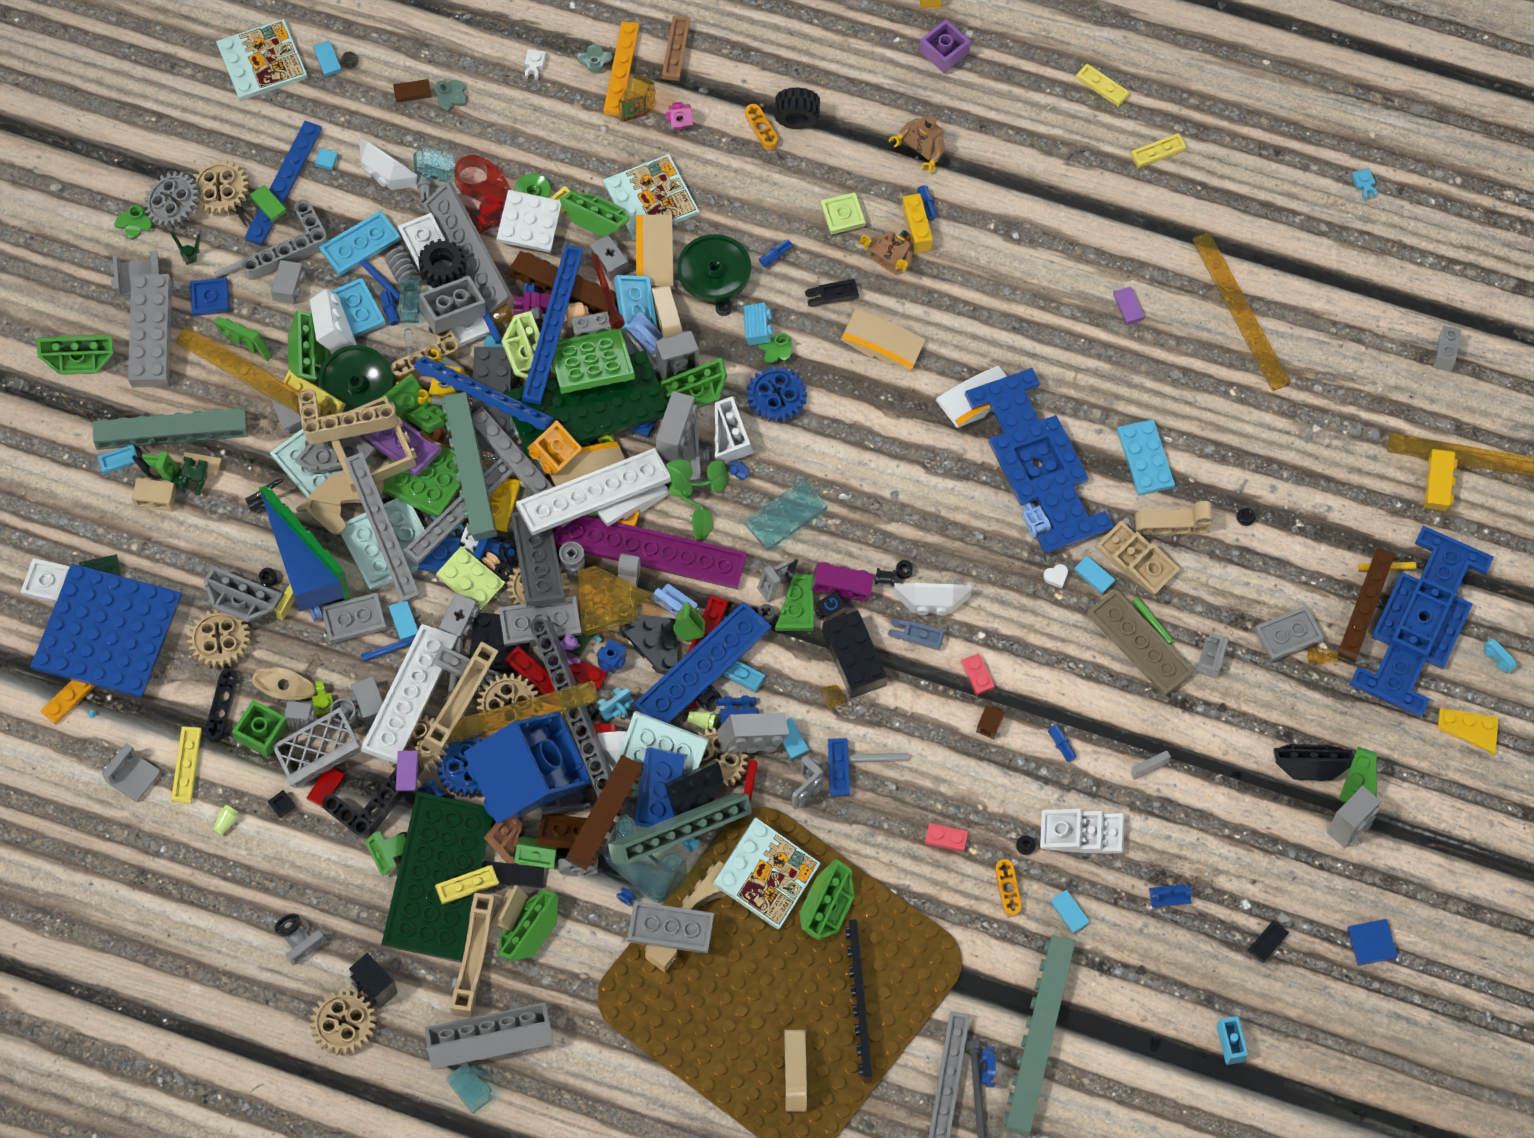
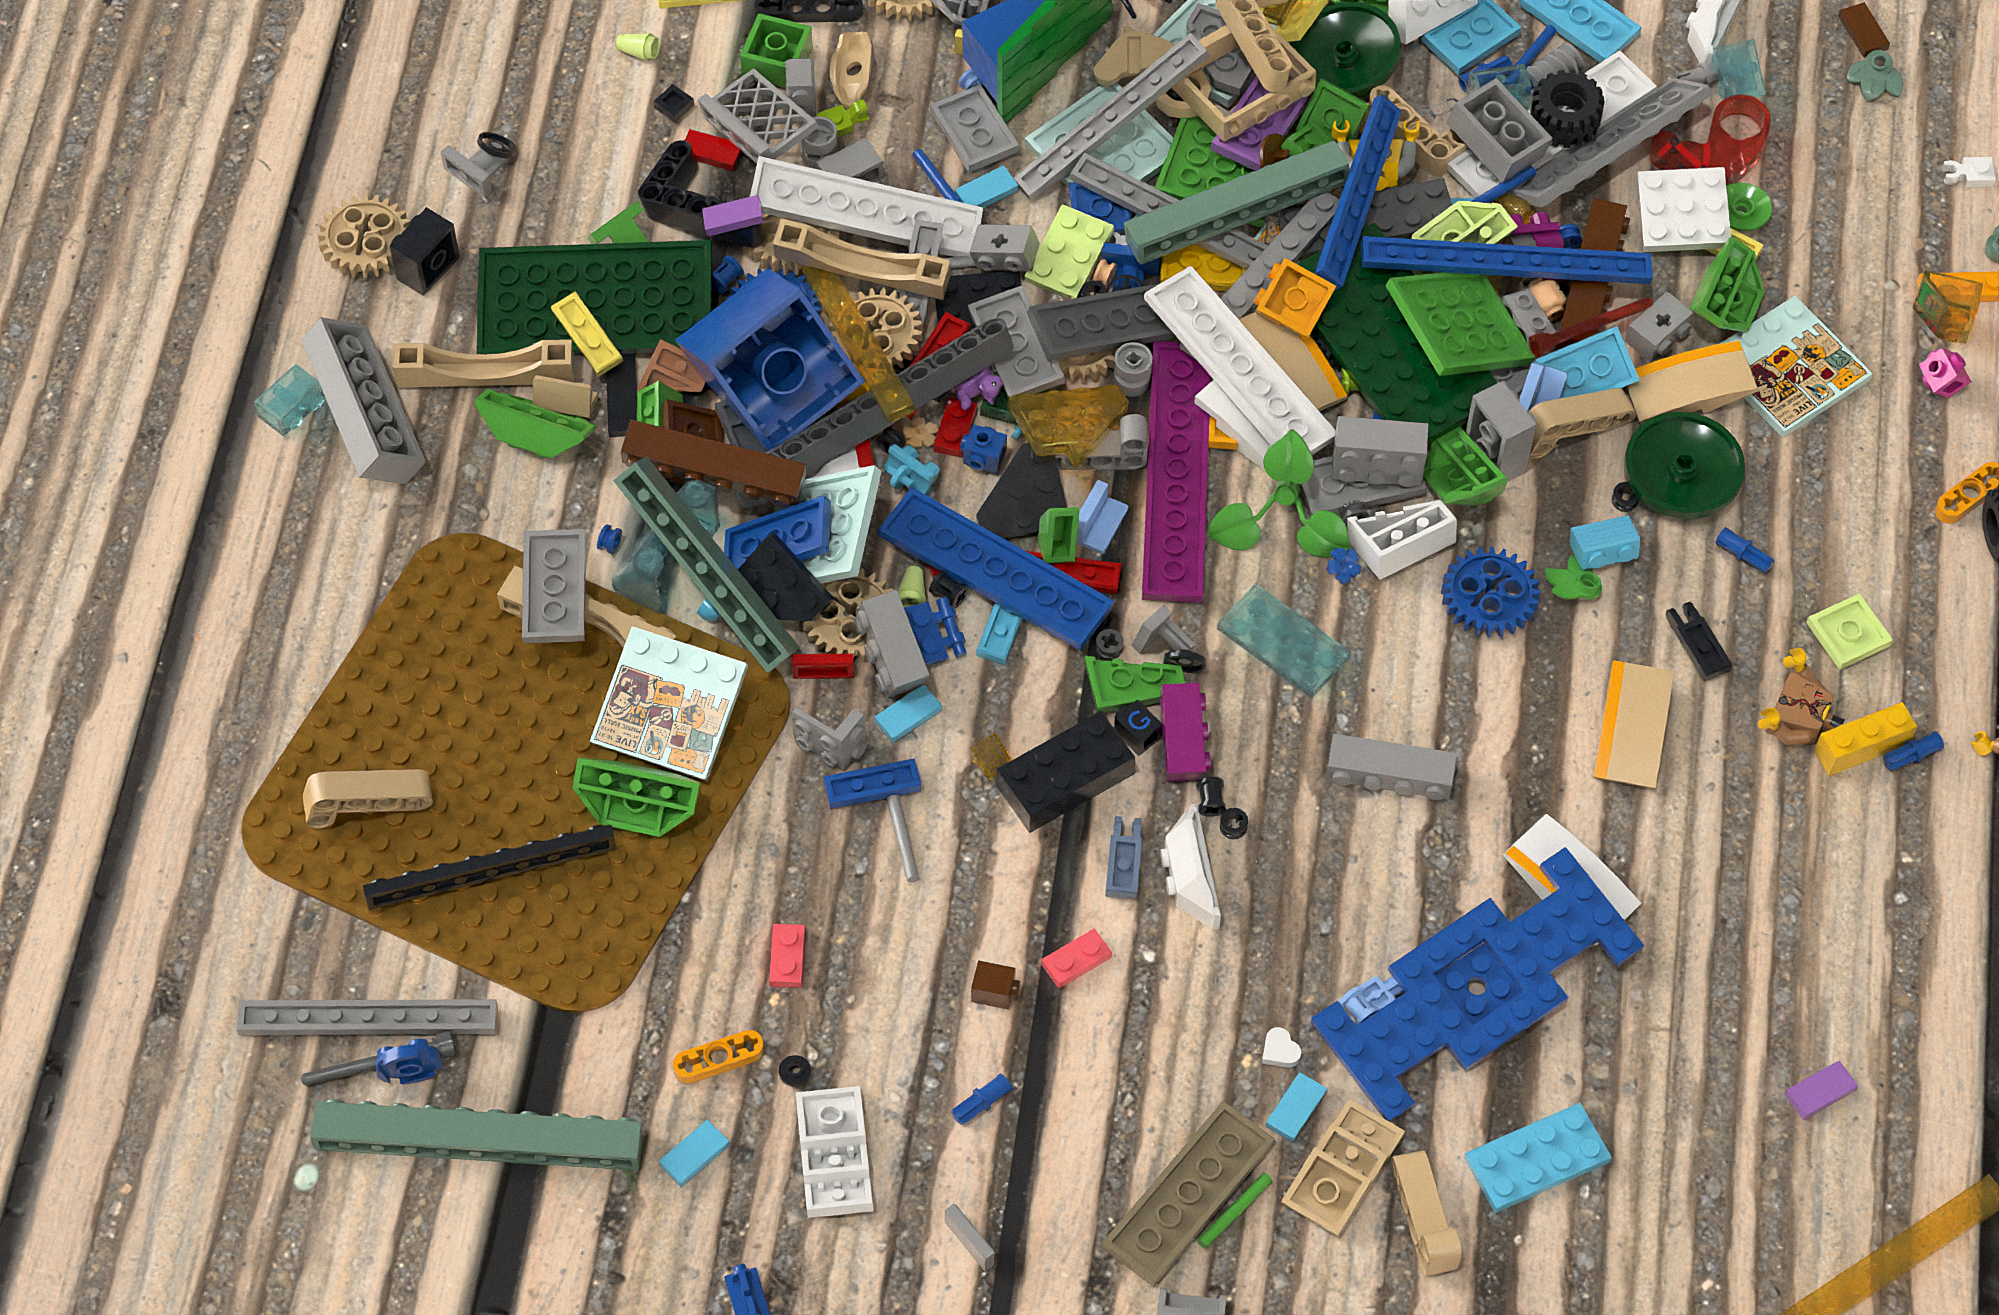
camera: 80 degrees right, 5 degrees down
none -> light grey brick [1326,734,1457,800]

